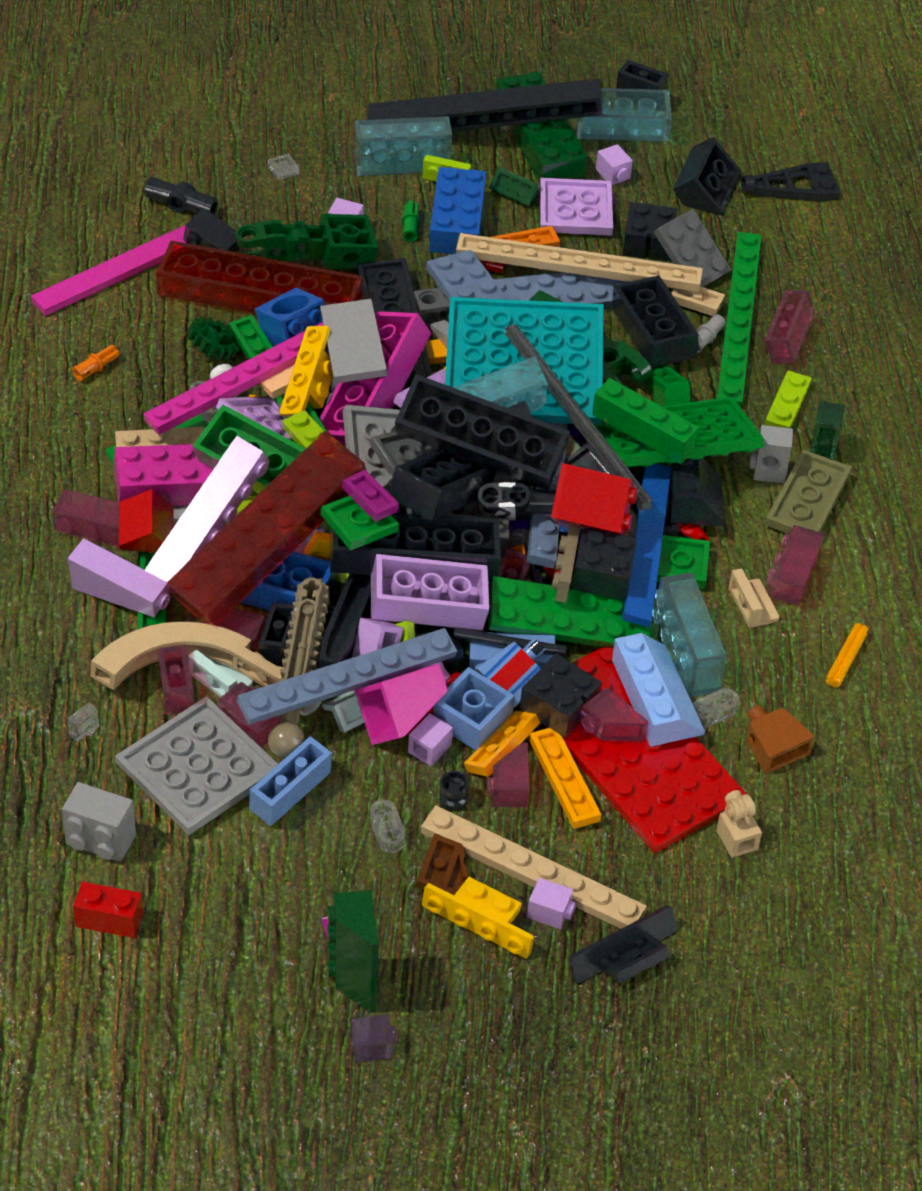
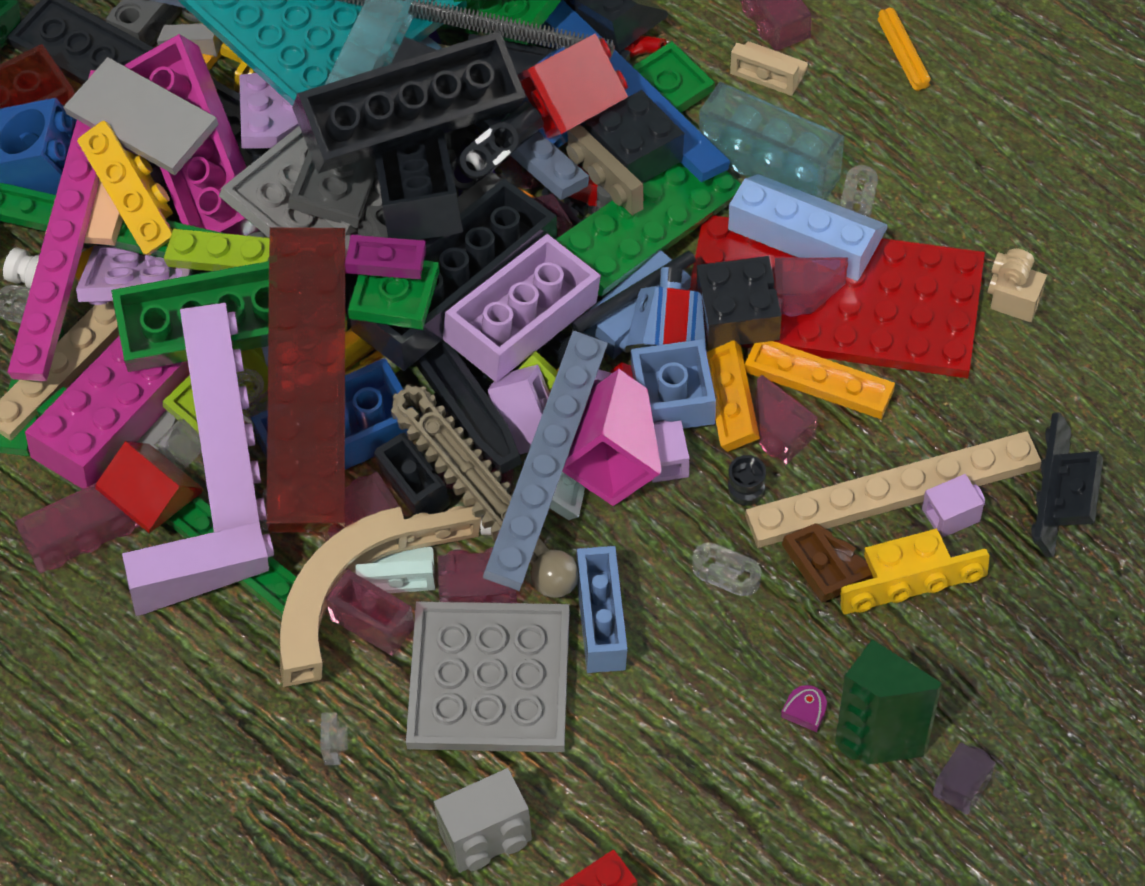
camera: 40 degrees left, 10 degrees up
dark orange torso [746,705,815,774] -> none

